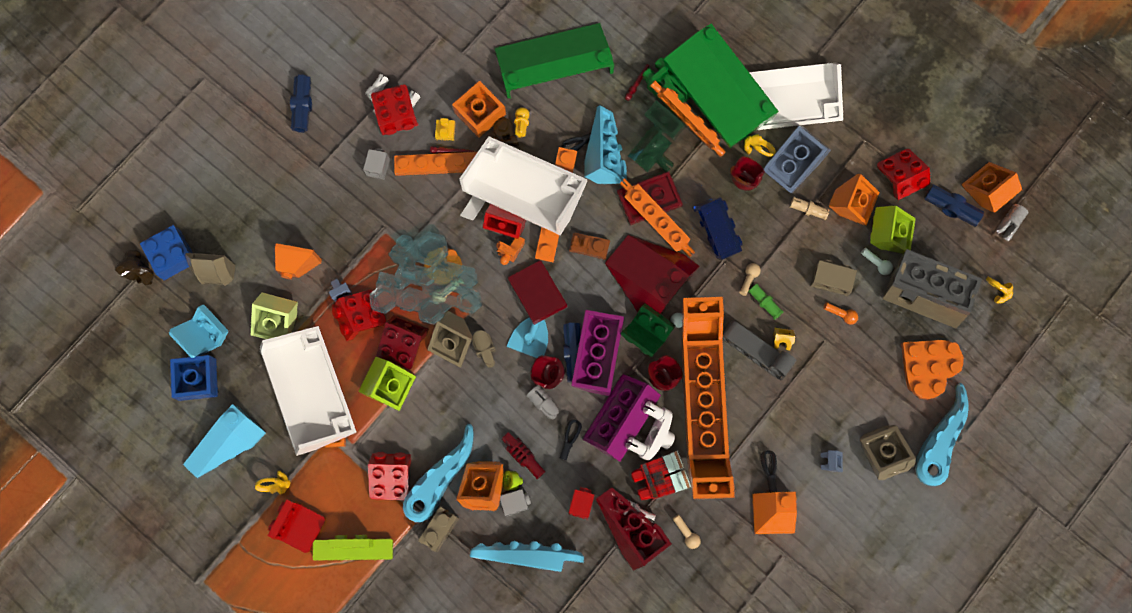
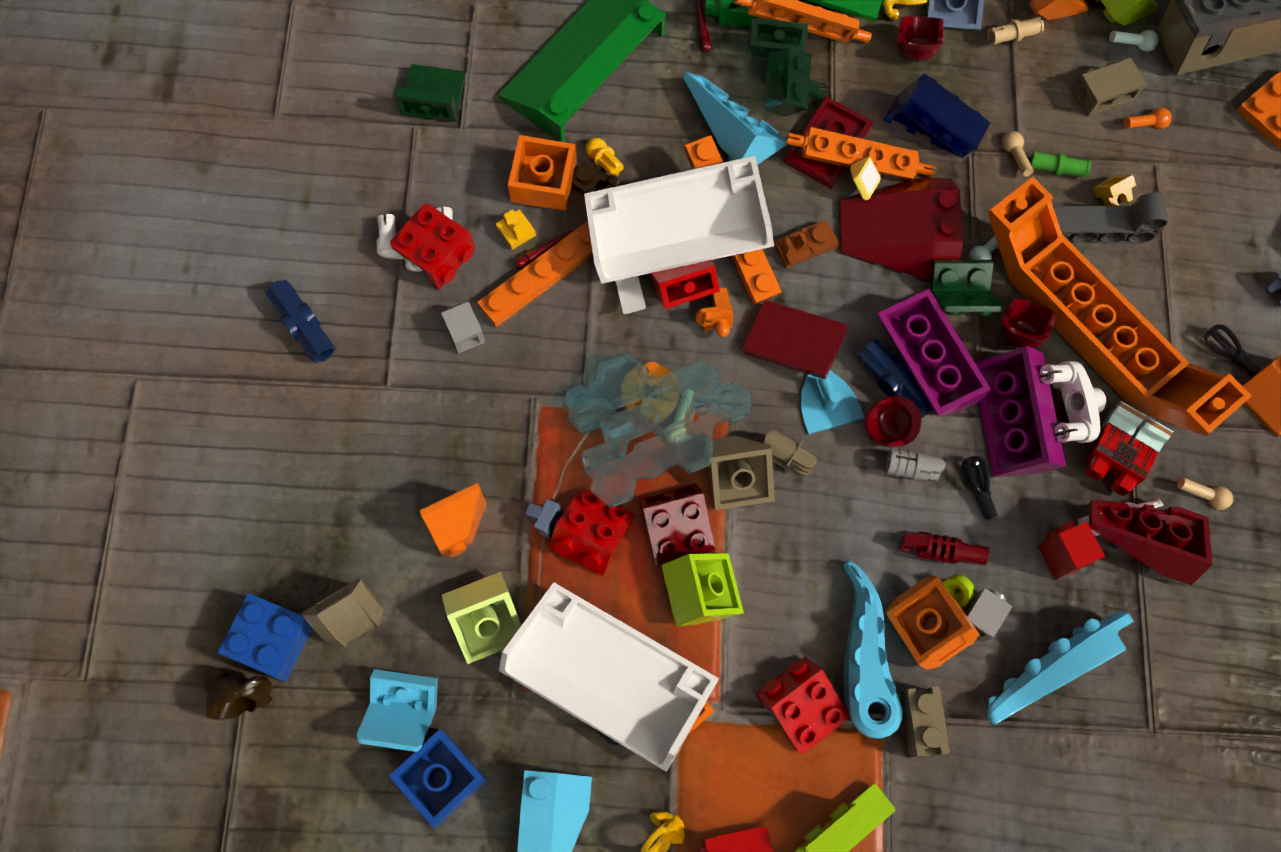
camera: 45 degrees left, 5 degrees down
black piece [561,133,591,151] -> none
none -> dark green bracket [395,64,465,122]
none -> slope [850,157,881,201]

